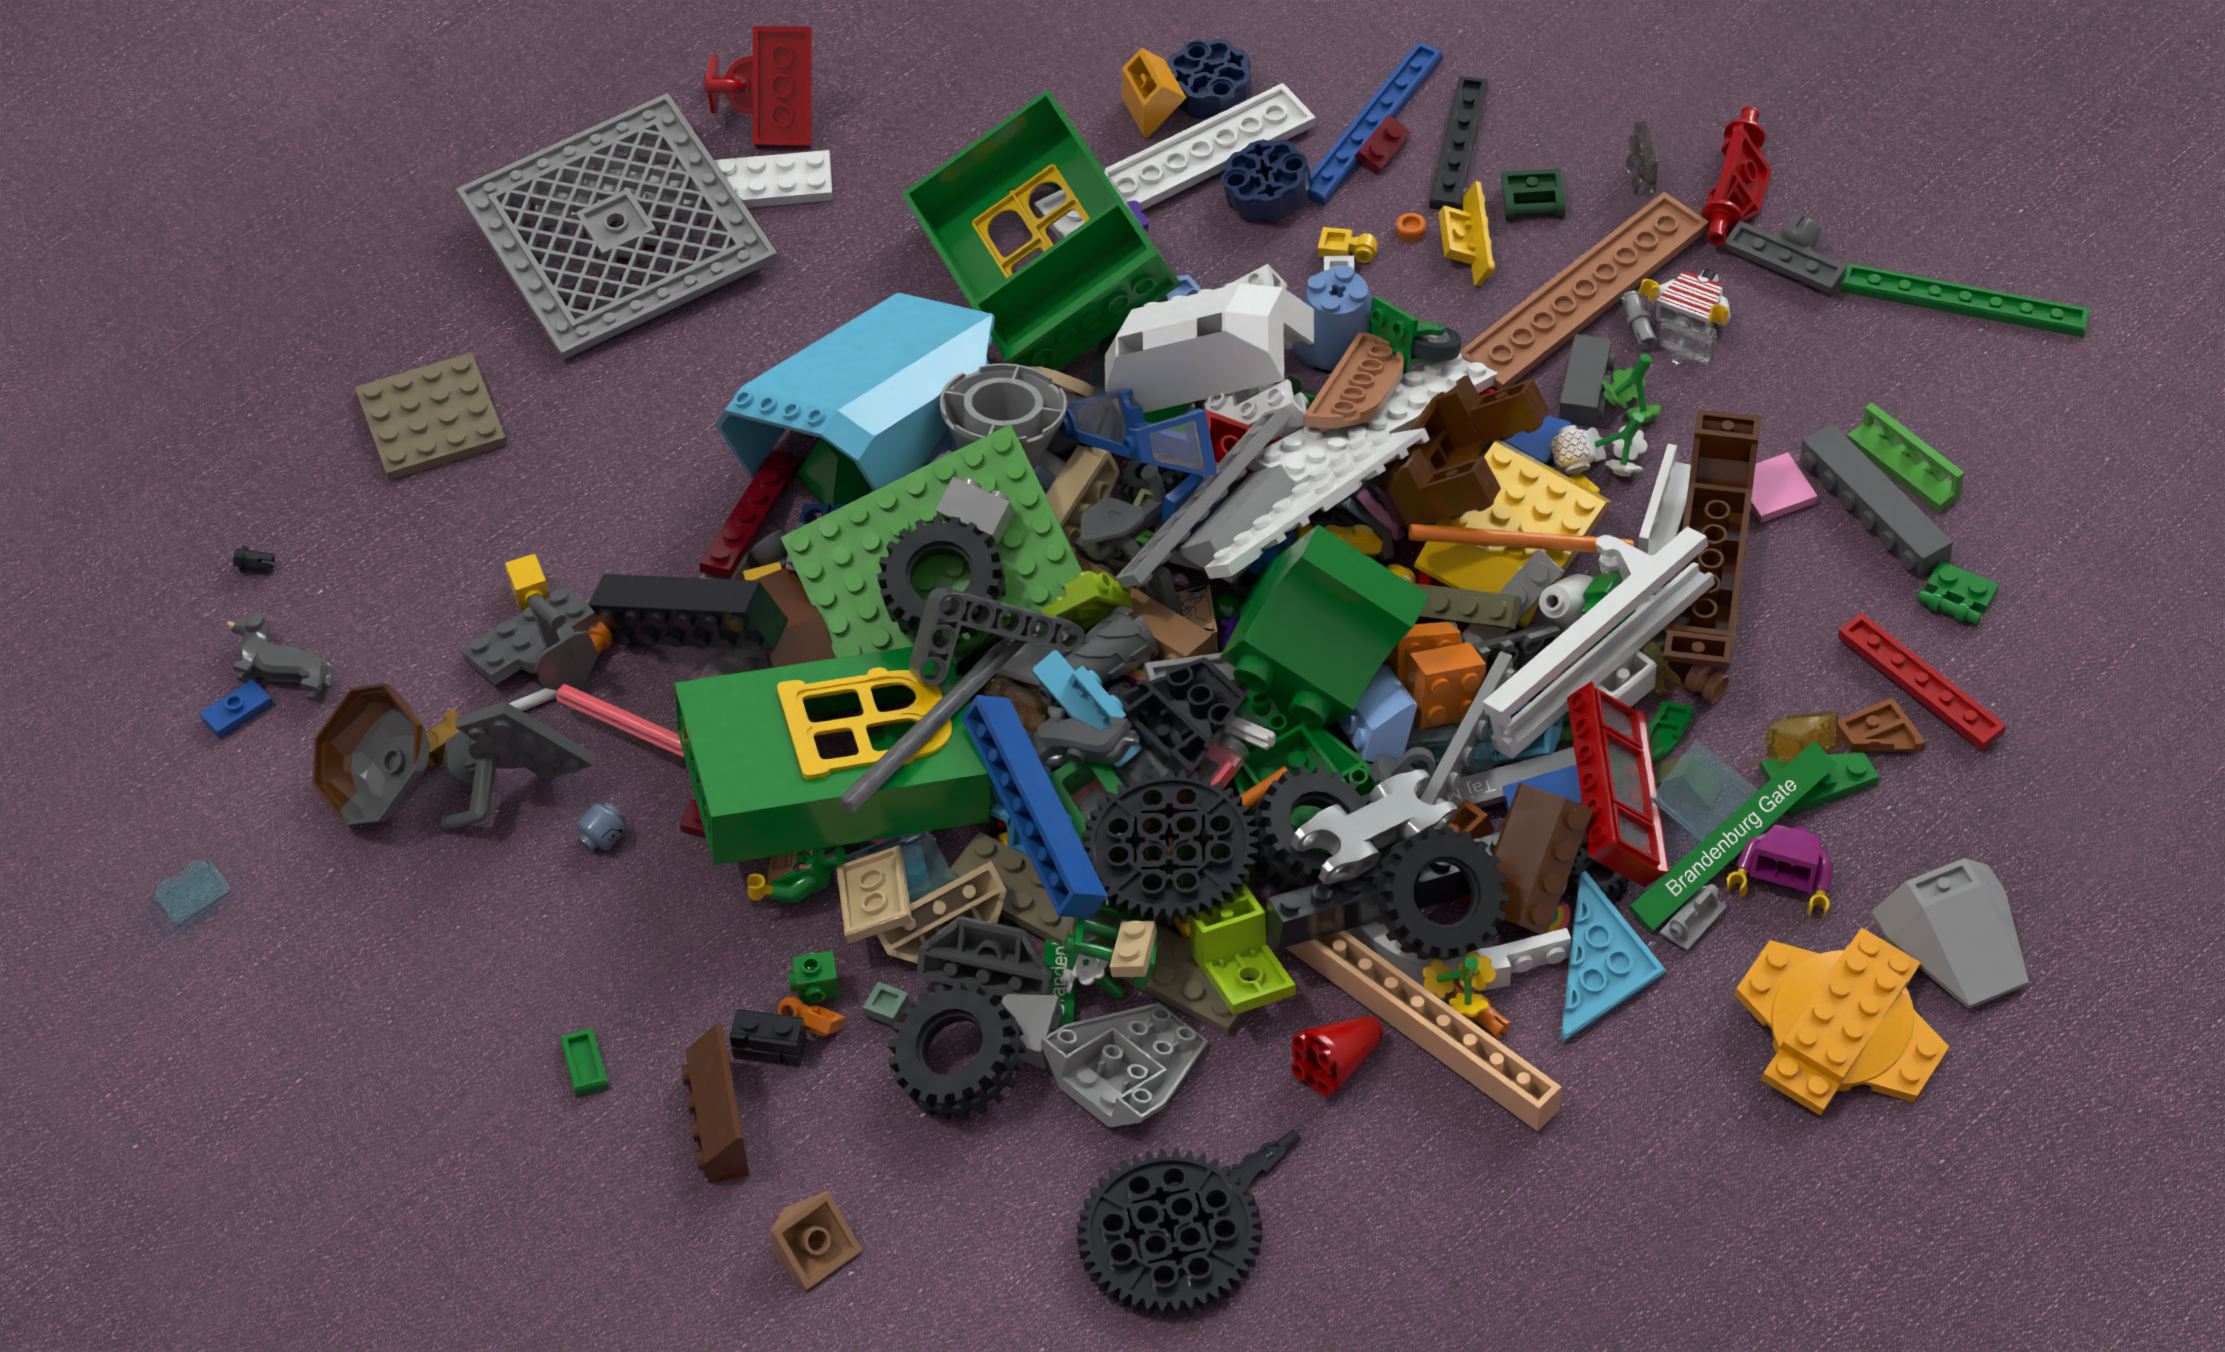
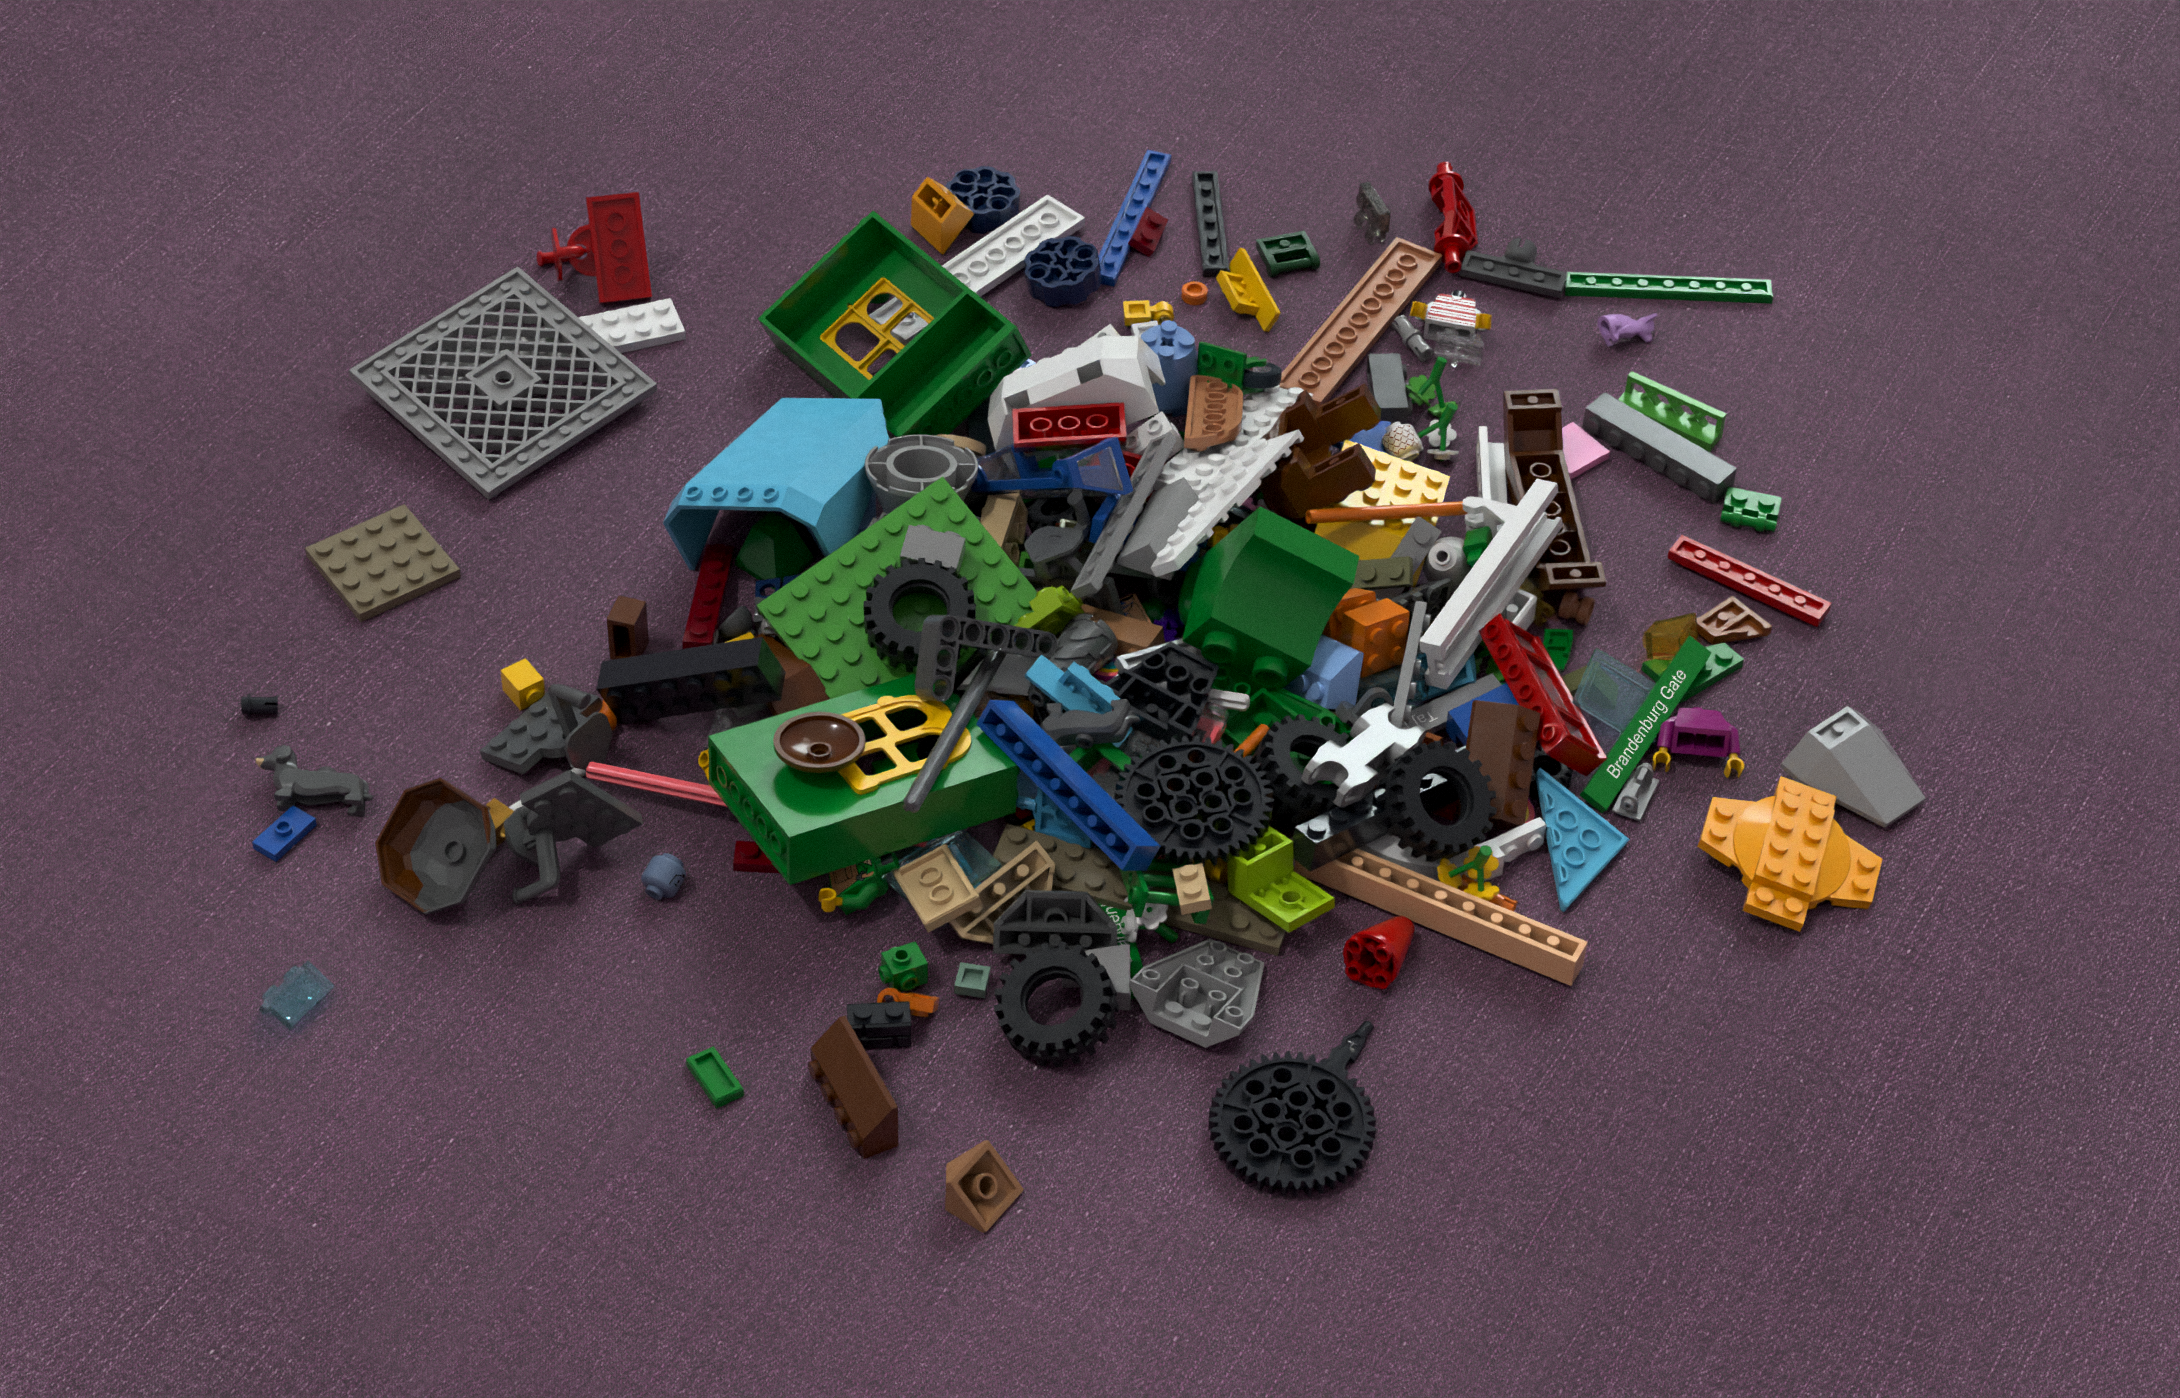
camera: 20 degrees left, 5 degrees down
none -> reddish brown piece [607,596,649,660]
none -> reddish brown dish [773,712,865,774]
none -> red slope [1012,402,1127,453]
none -> lavender animal [1598,313,1658,346]

